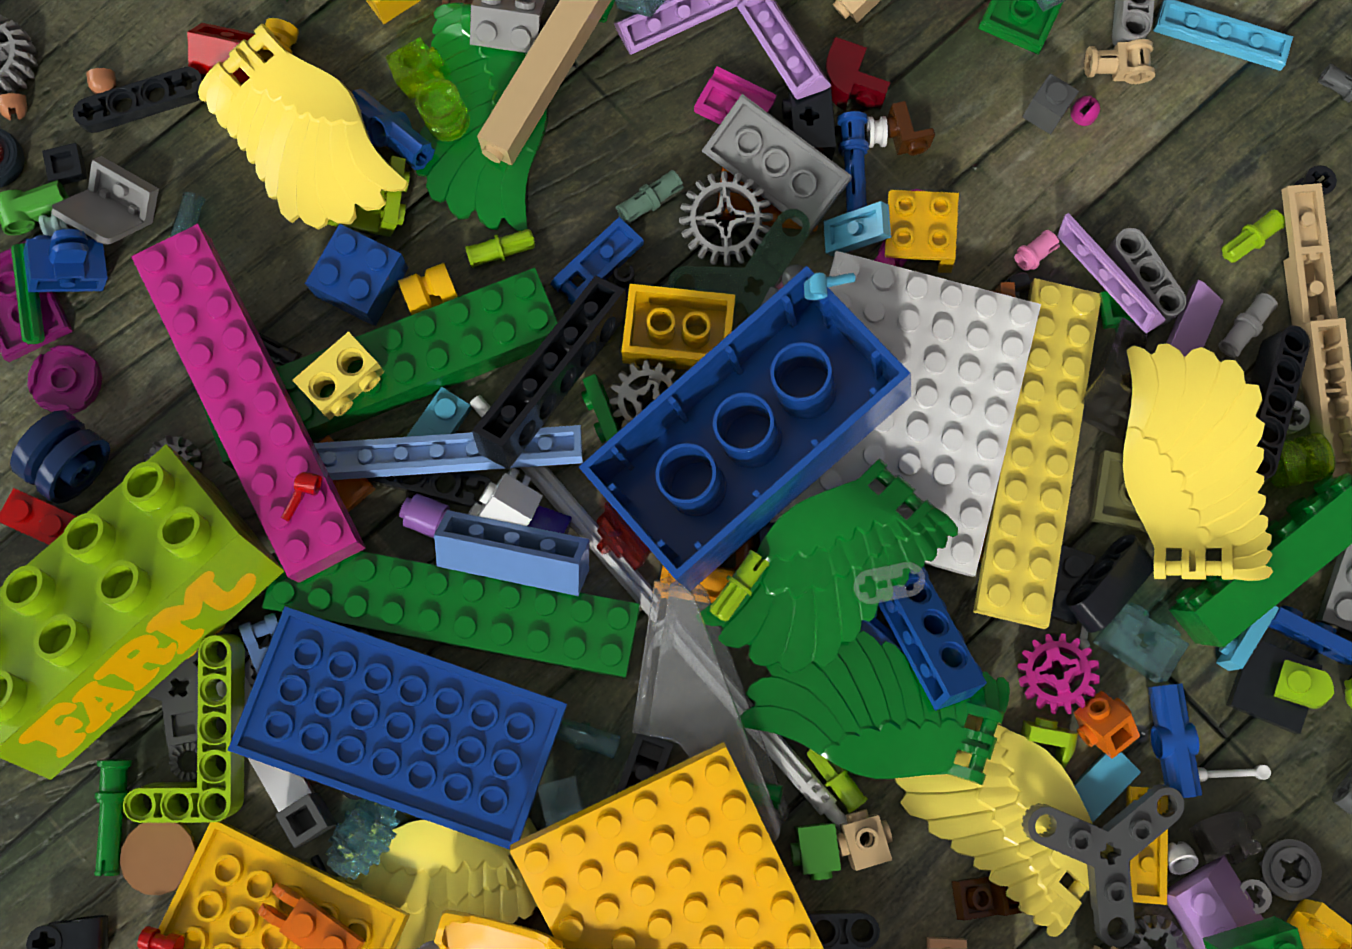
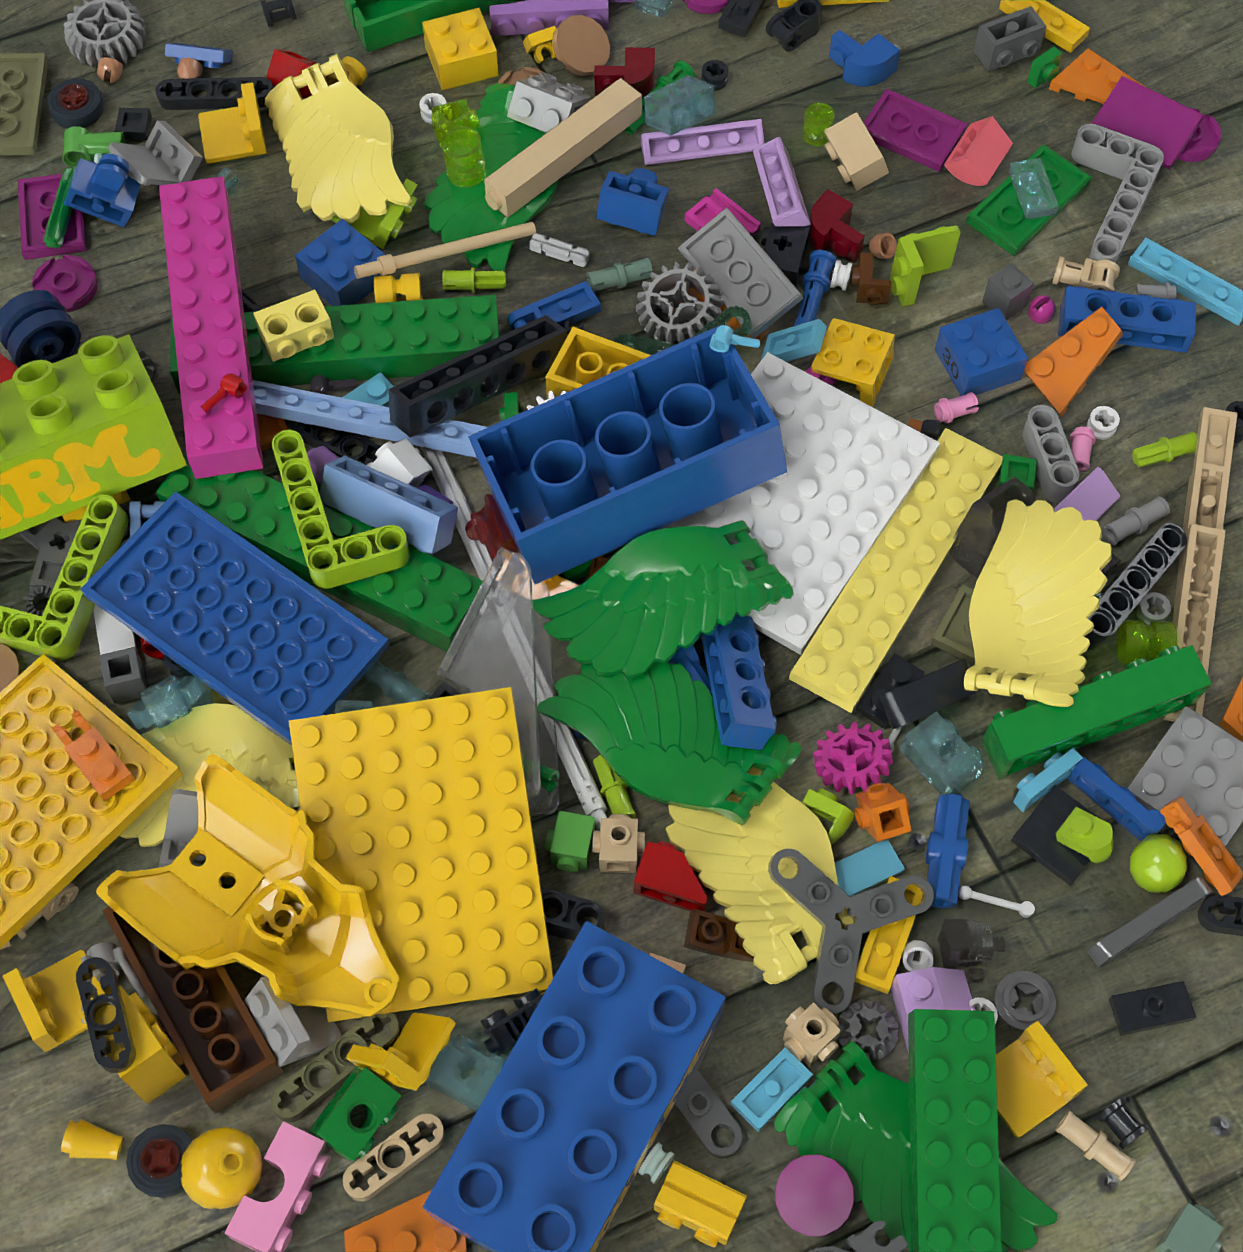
camera: 20 degrees right, 15 degrees down
blue piece [352,89,435,170] -> none
lime axle [710,550,770,622] -> none
clear beam [854,562,925,604] -> none
lavender slope [1057,213,1165,333] -> none
none -> plate [165,43,233,68]
none -> yellow bracket [198,82,267,163]
none -> lime beam [272,430,410,589]
none -> hand [310,375,356,395]
none -> tan bar [354,222,536,279]
none -> white bush [419,93,448,124]
none -> light grey axle [529,233,590,267]
none -> blue brick [596,168,669,236]
none -> red slope [633,841,707,912]
none -> nougat hinge [869,233,897,259]
none -> lime bracket [890,225,961,307]
none -> blue brick [935,308,1028,396]
none -> orange wing [1024,307,1123,418]
none -> blue brick [1058,286,1196,353]
none -> bright pink pin [1069,427,1097,471]
none -> white bush [1087,406,1120,440]
none -> light grey pin [1134,282,1177,299]

